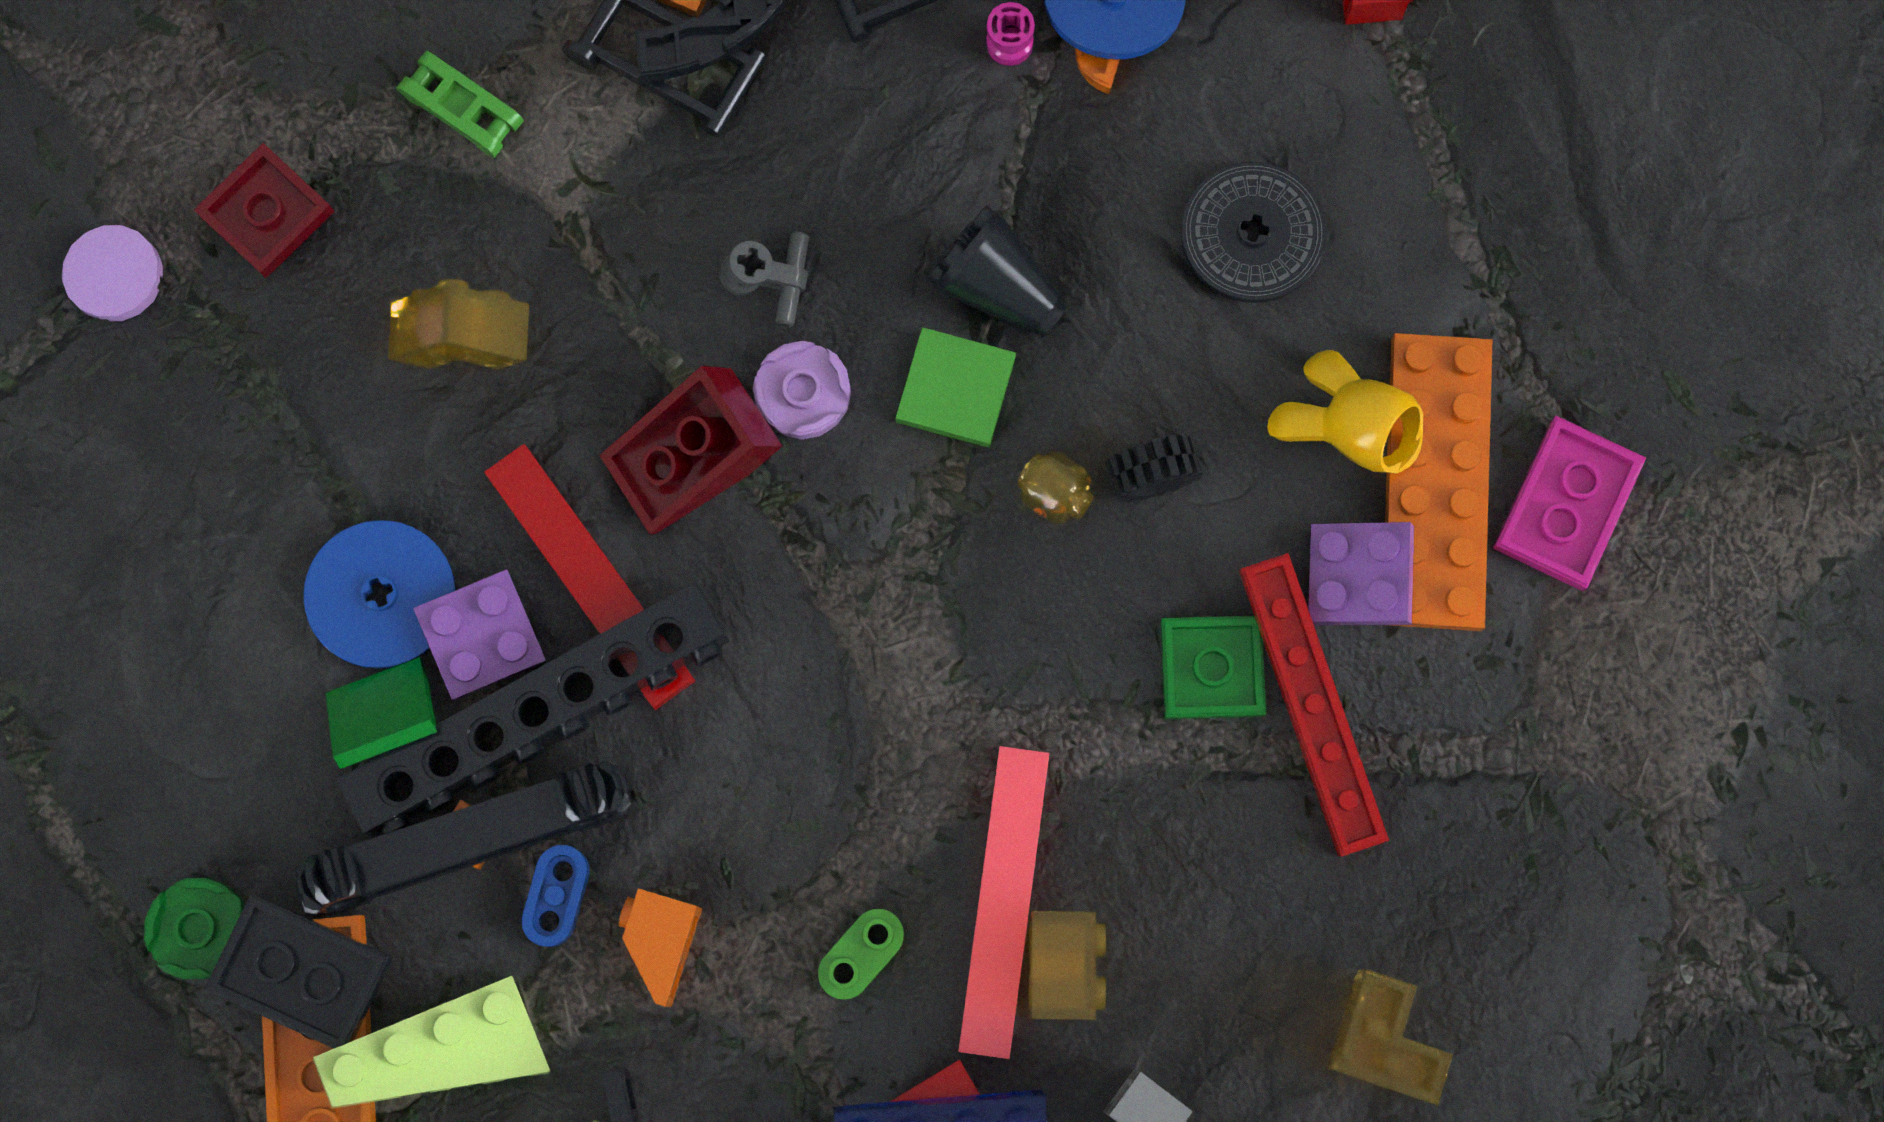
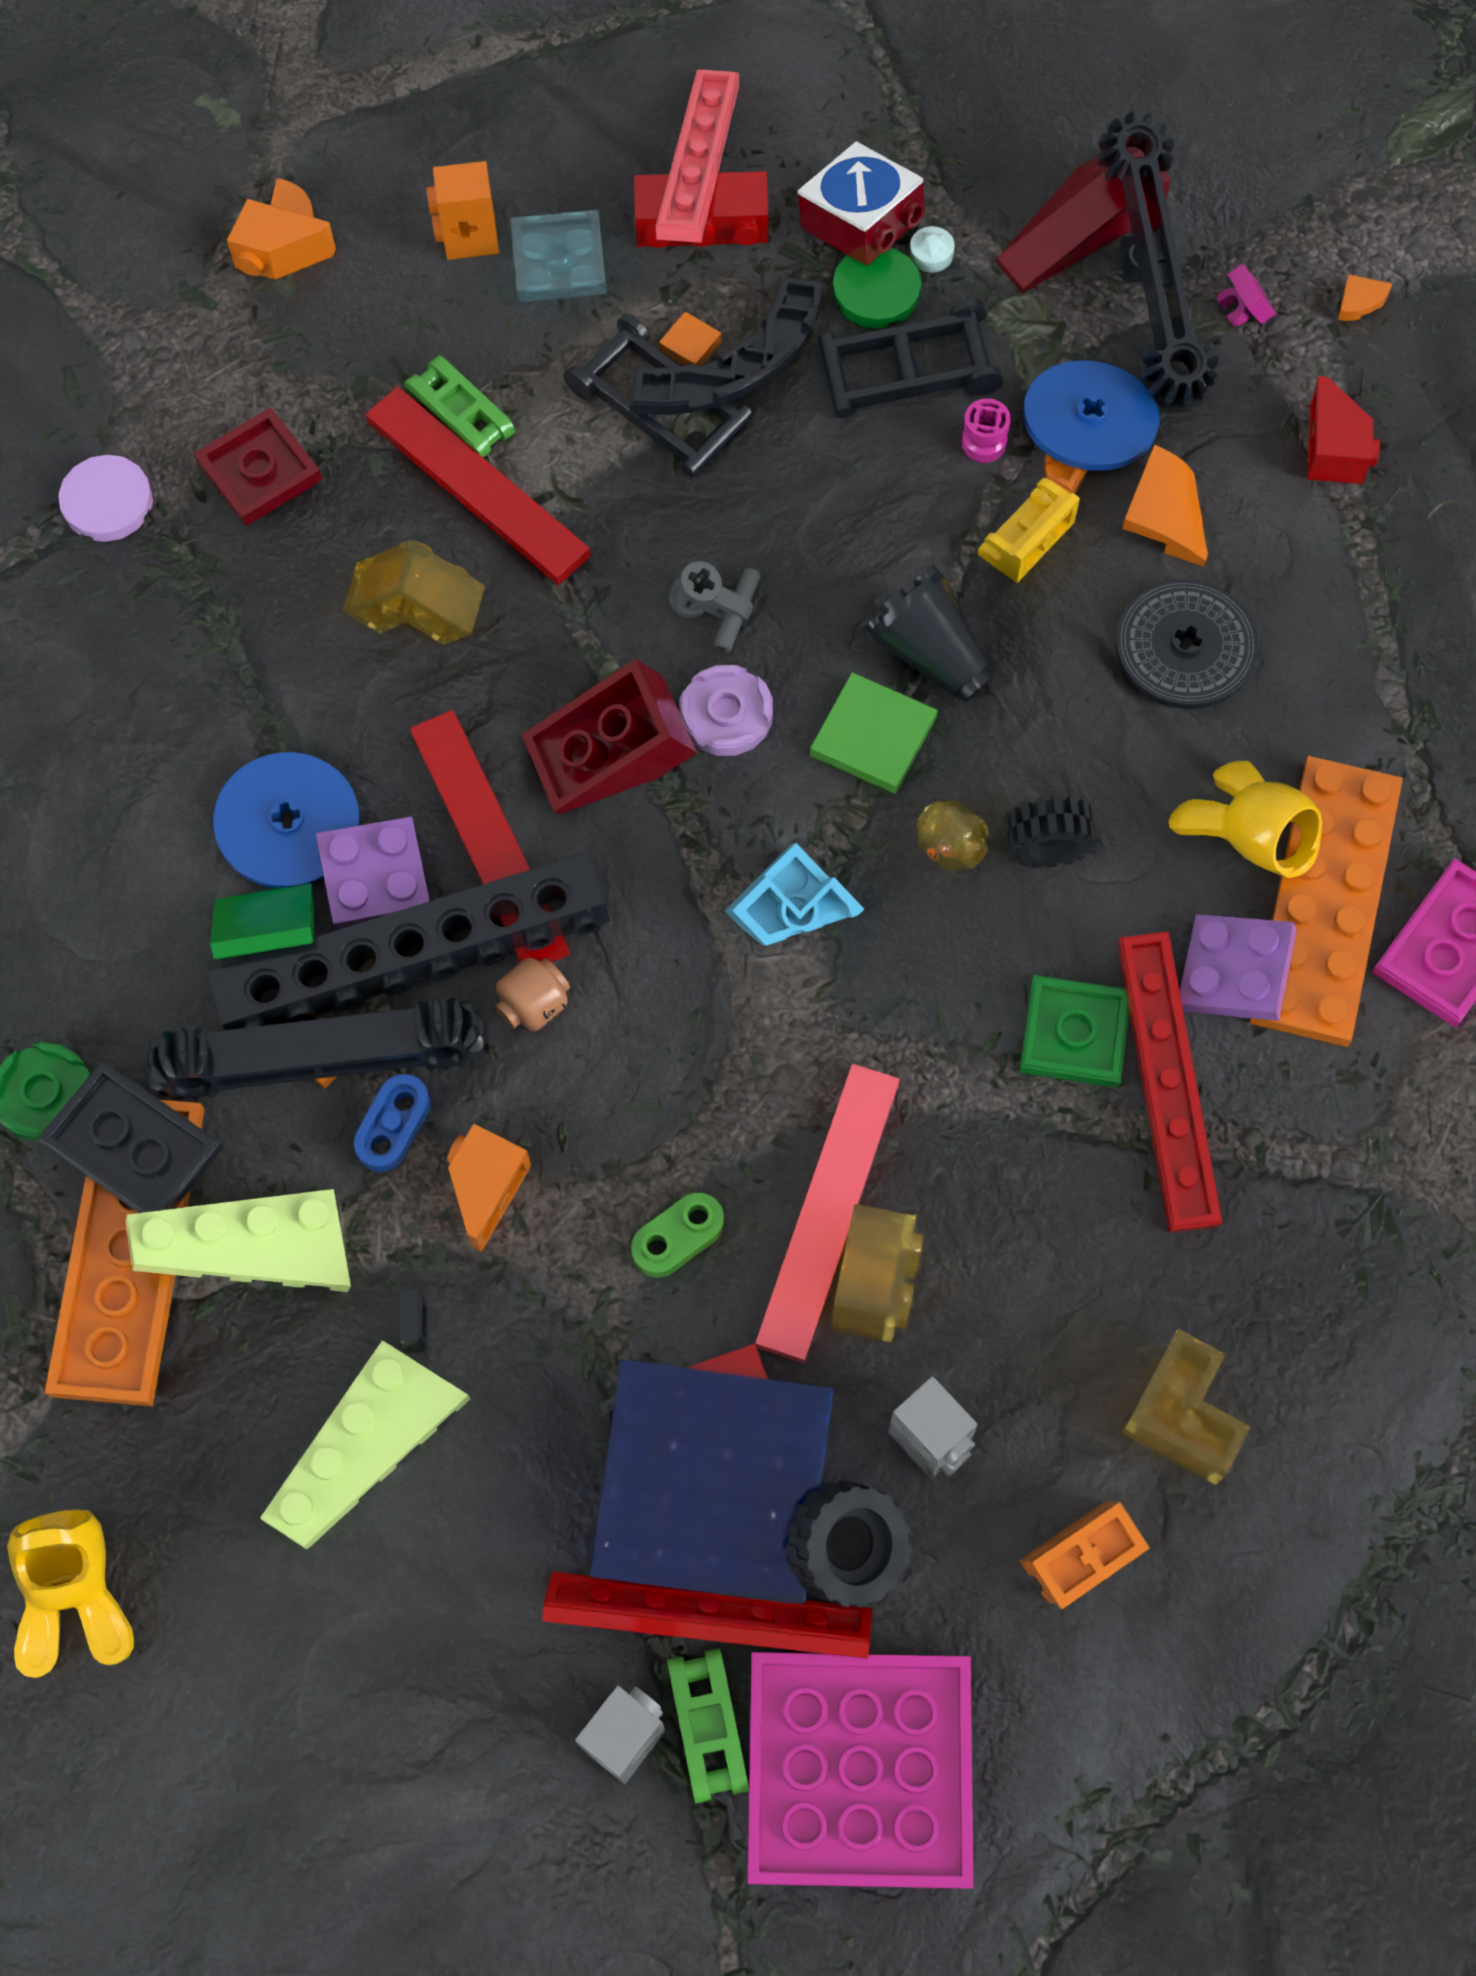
camera: 10 degrees right, 10 degrees down
none -> red tile [365,386,591,586]
none -> nougat head [495,958,570,1031]
none -> medium azure slope [724,843,864,946]
none -> yellow hinge [978,478,1080,583]
none -> orange slope [1122,445,1208,567]

